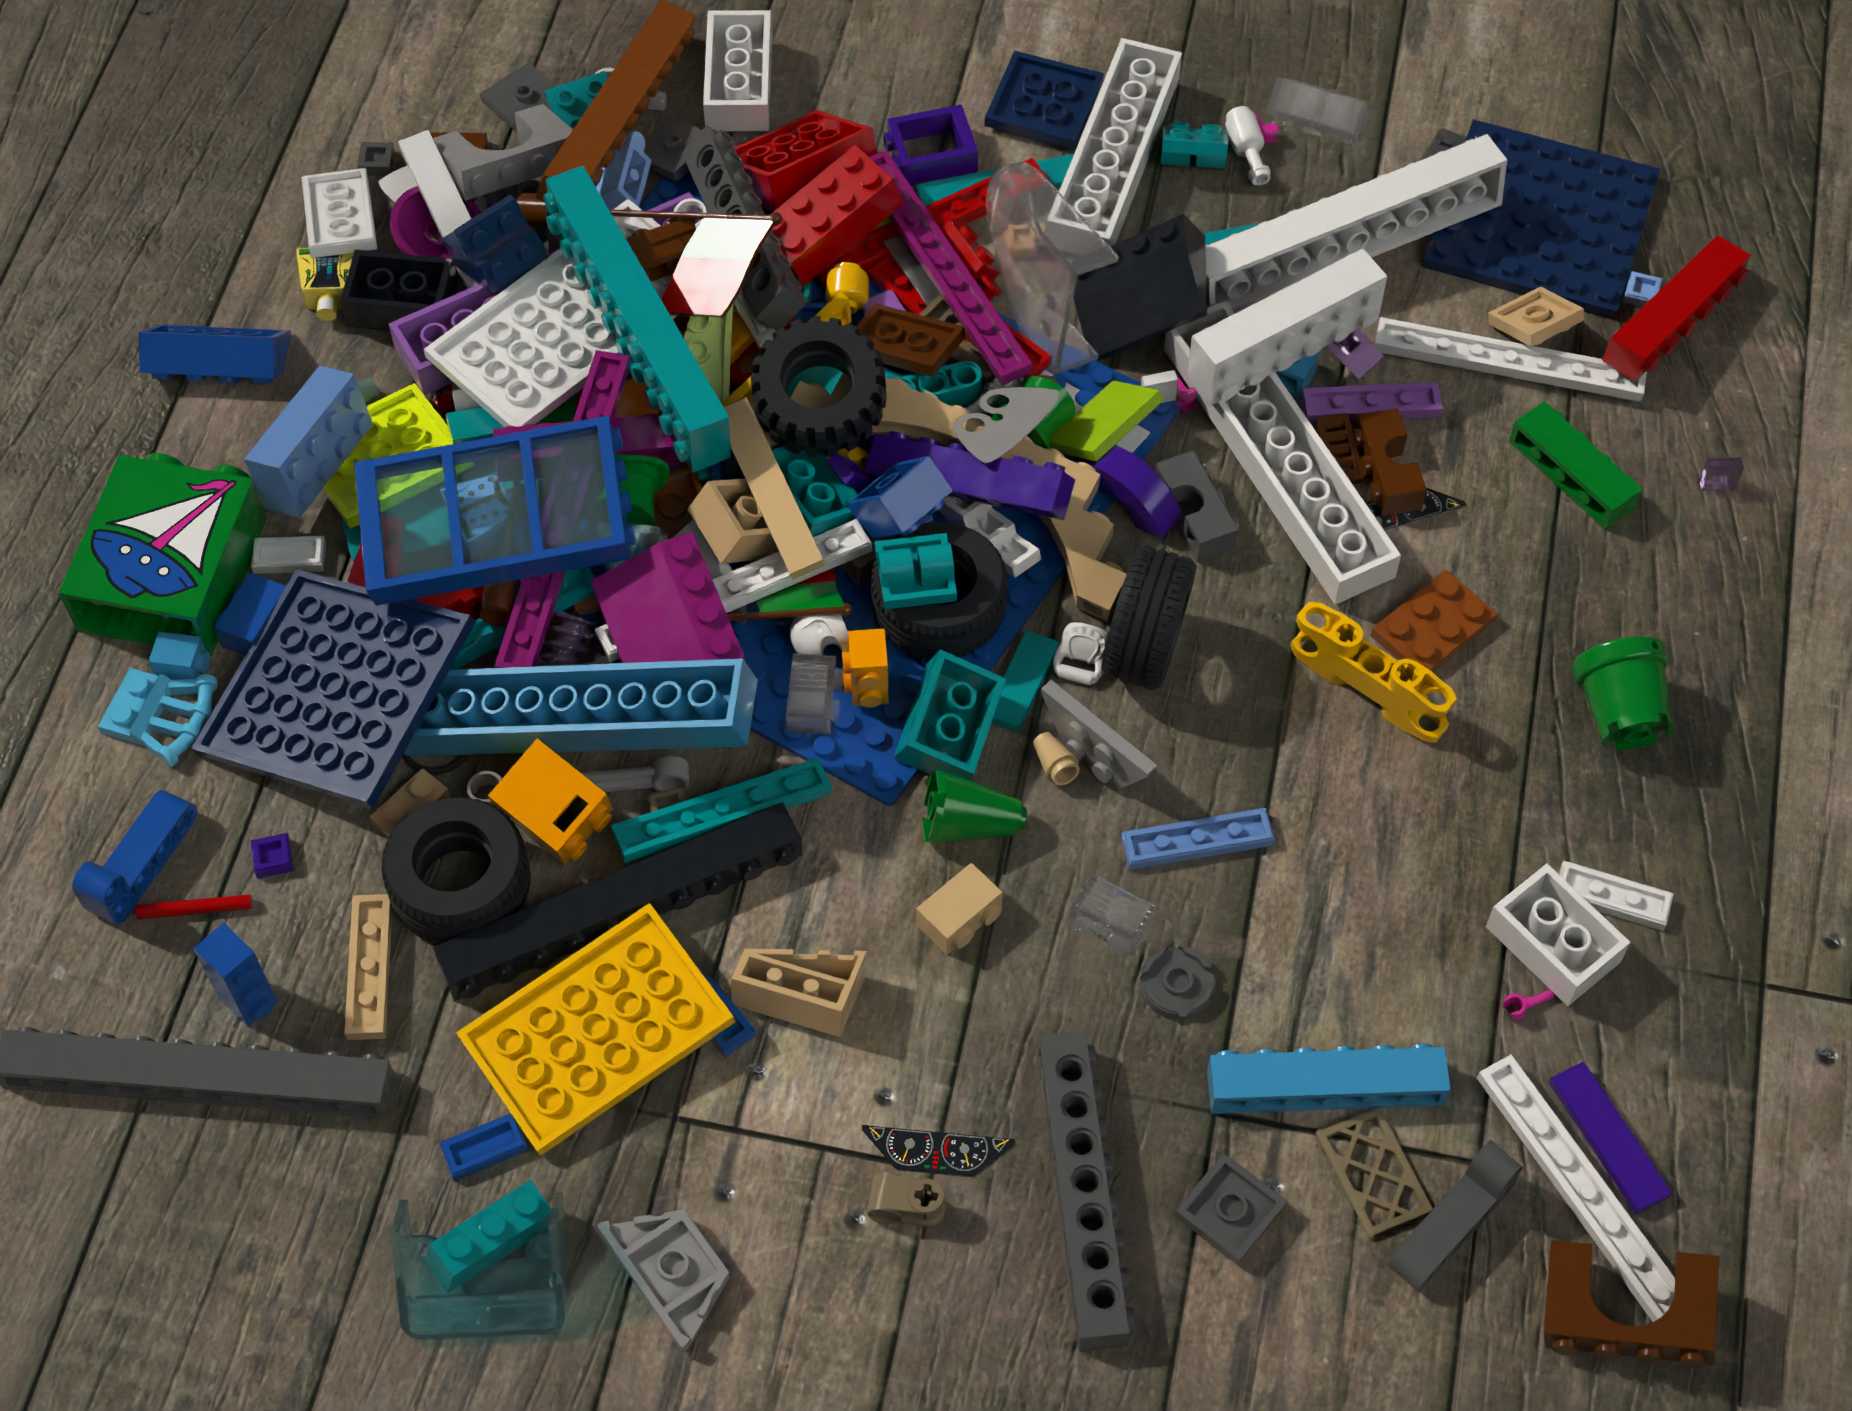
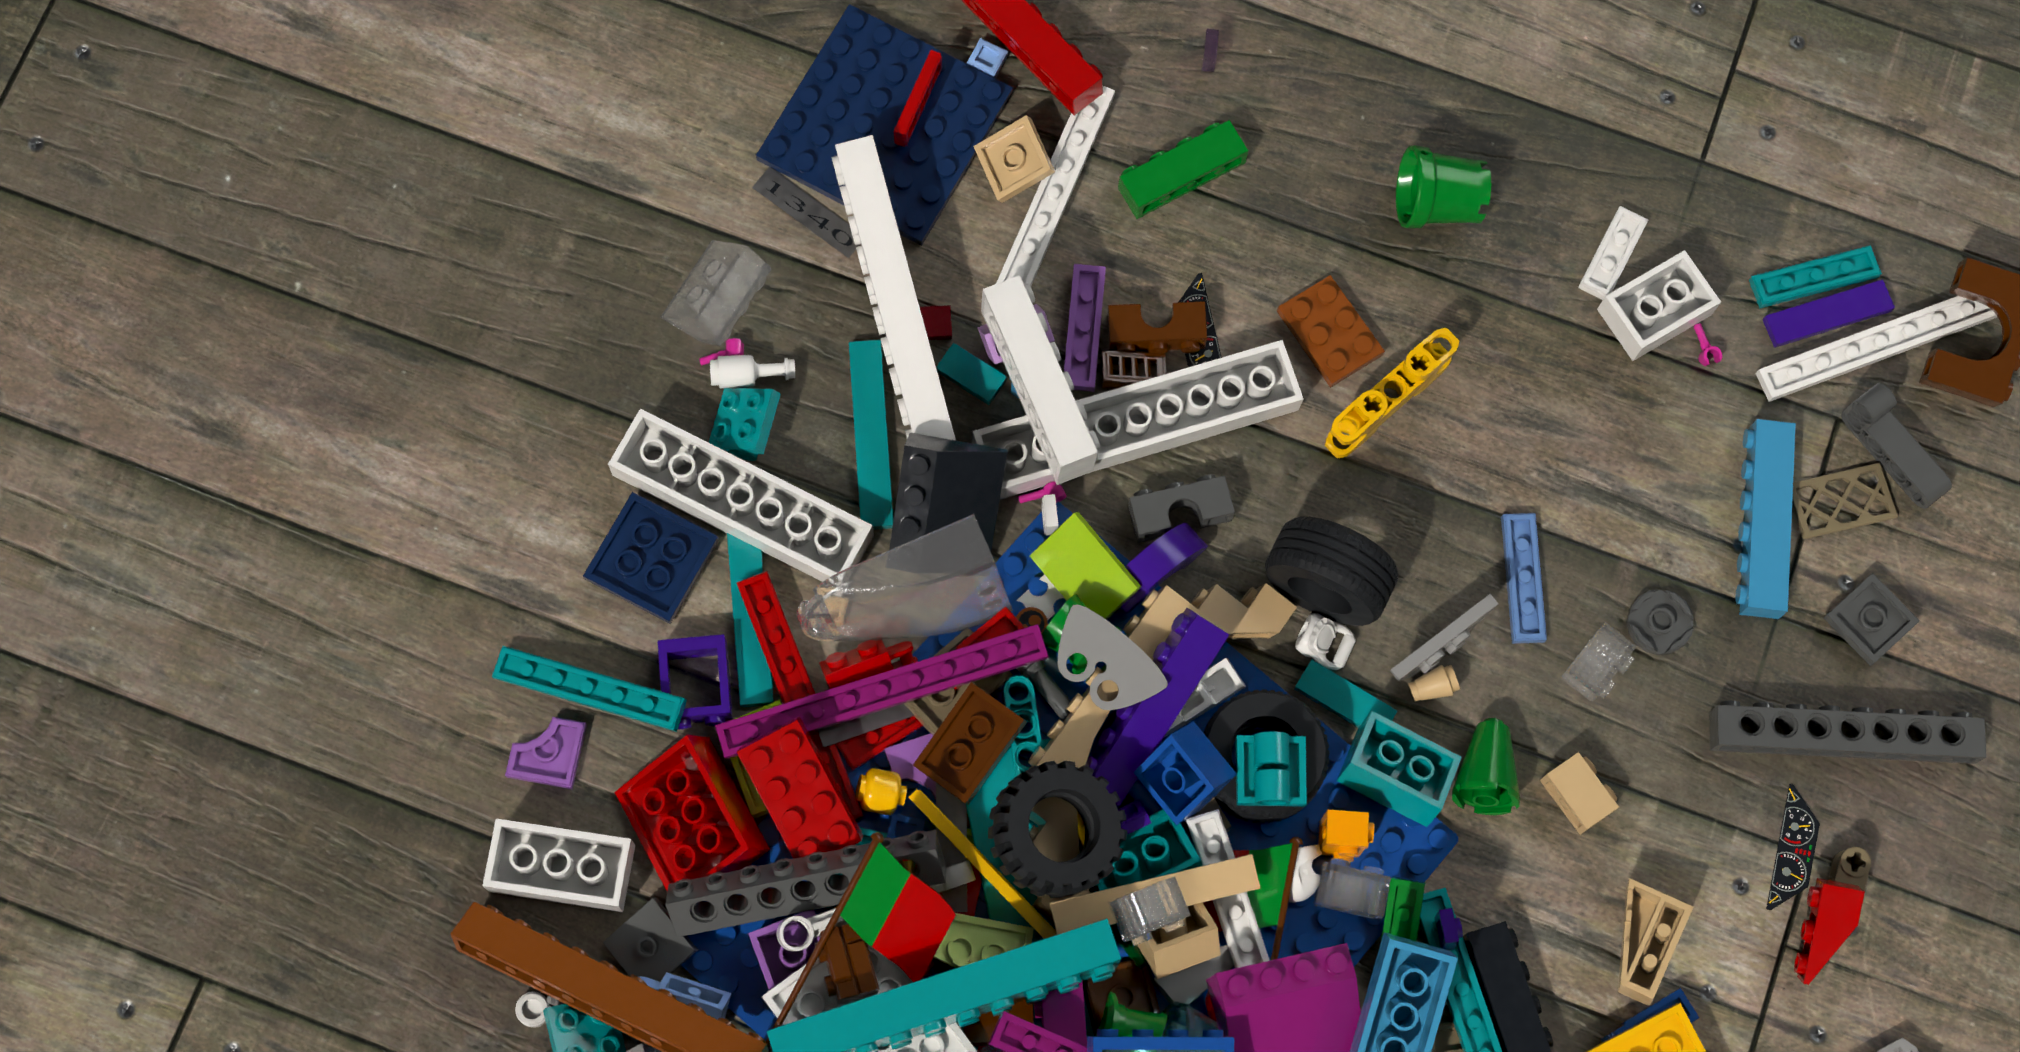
camera: 85 degrees left, 15 degrees up
none -> teal tile [492,646,687,732]
none -> medium lavender tile [505,717,587,790]
none -> red tile [894,50,942,147]
none -> clear brick [1108,876,1191,946]
none -> green plate [1381,877,1426,941]
none -> dark purple plate [1434,908,1463,950]
none -> teal tile [1749,245,1882,309]
none -> red slope [1794,878,1865,985]

